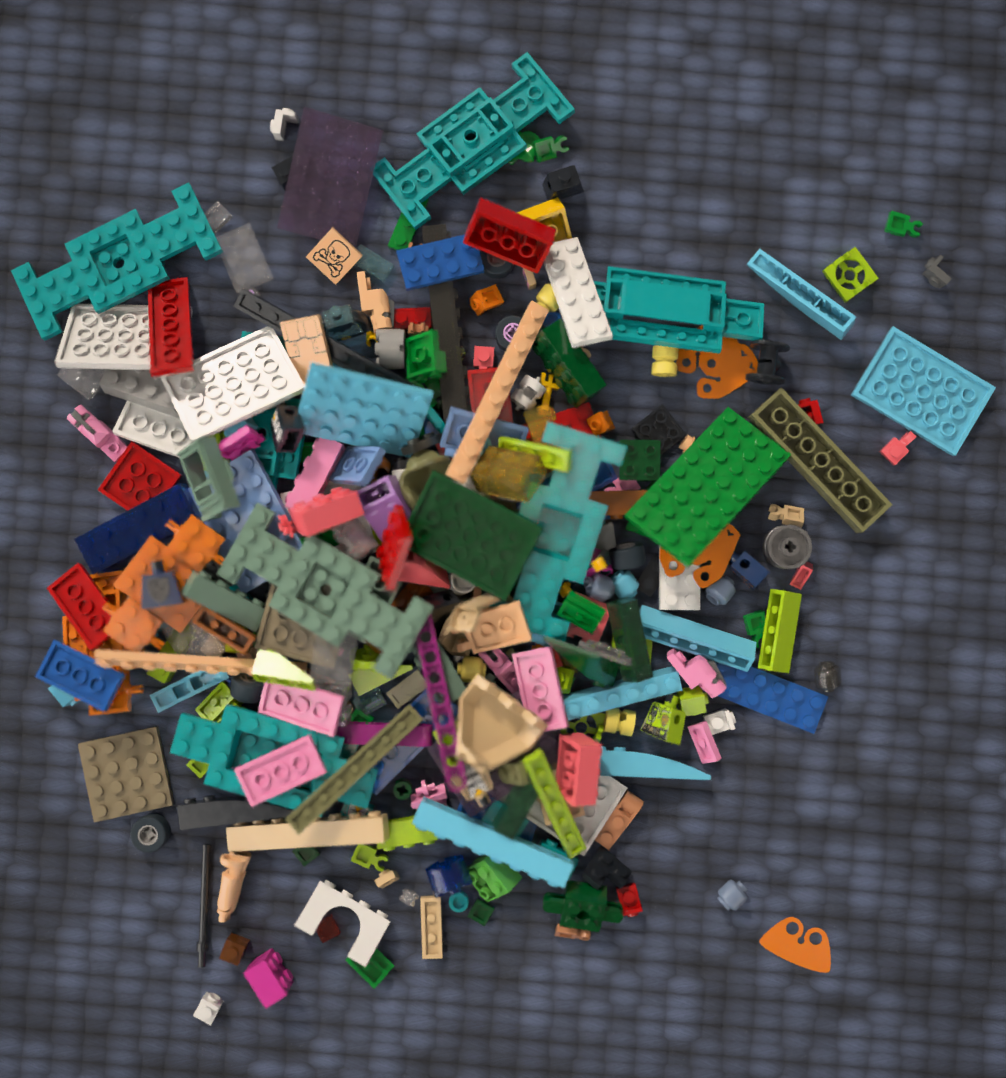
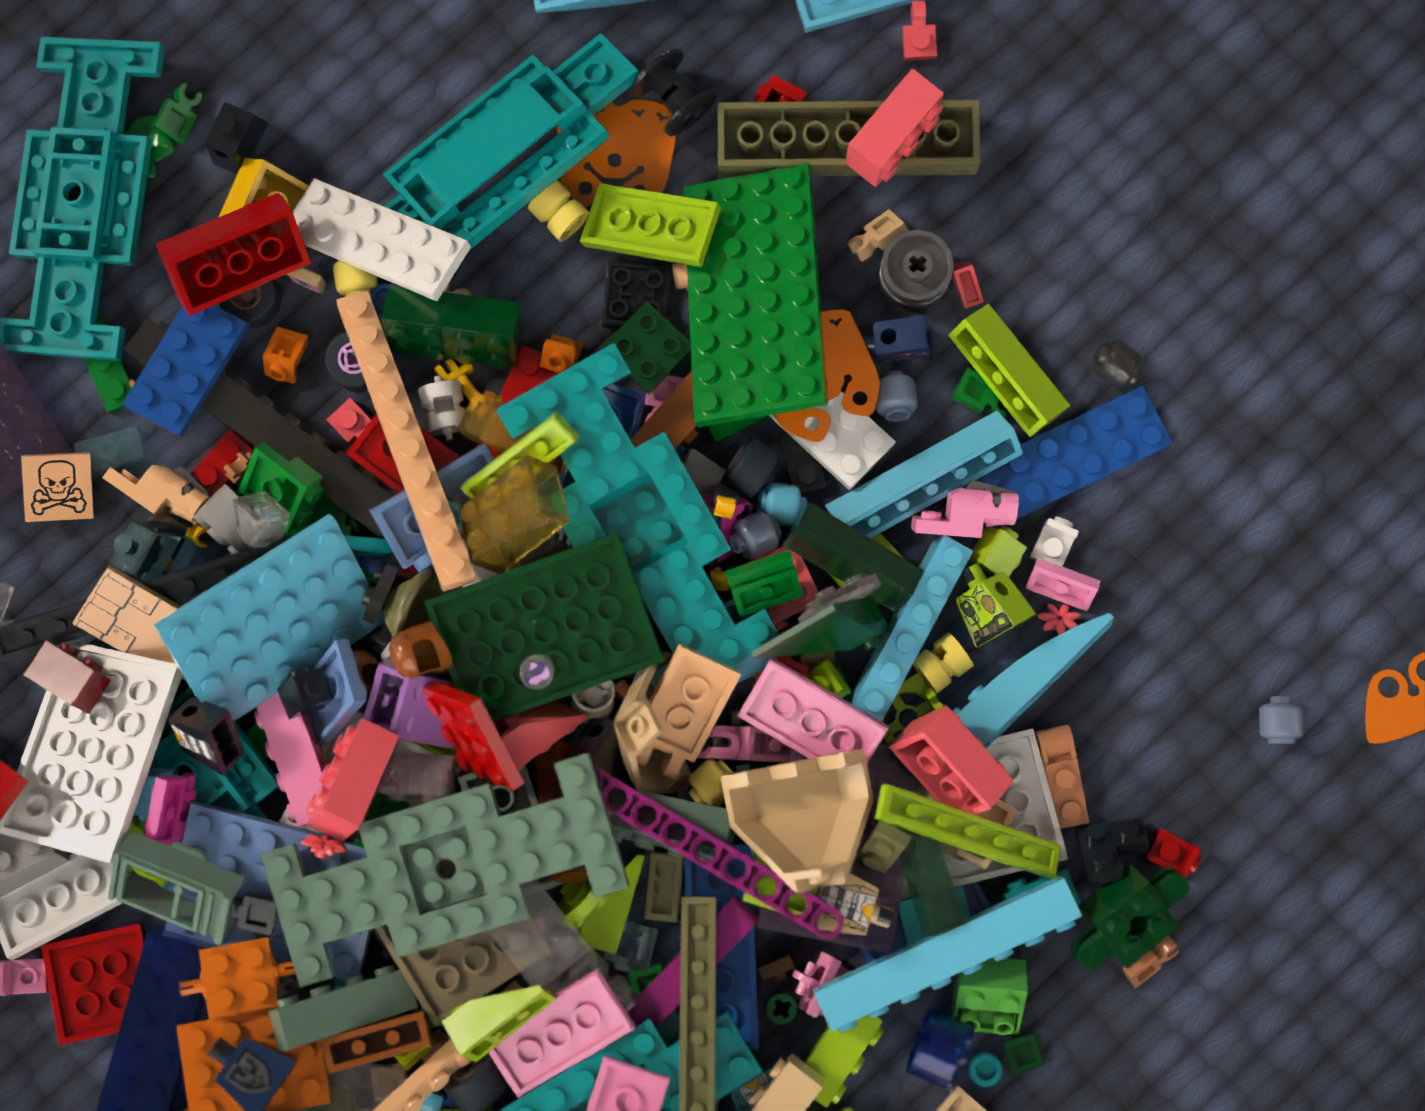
camera: 40 degrees left, 5 degrees down
none -> brick [24,640,111,714]
none -> black plate [229,892,278,935]
none -> clear slope [233,491,290,548]
none -> black brick [277,667,334,720]
none -> dark orange helmet [389,621,452,679]
none -> clear tile [519,654,555,690]
none -> lime plate [580,183,721,267]
none -> dark brown plate [758,953,795,984]
none -> coral brick [845,68,944,188]
none -> coral plant [1037,604,1081,635]

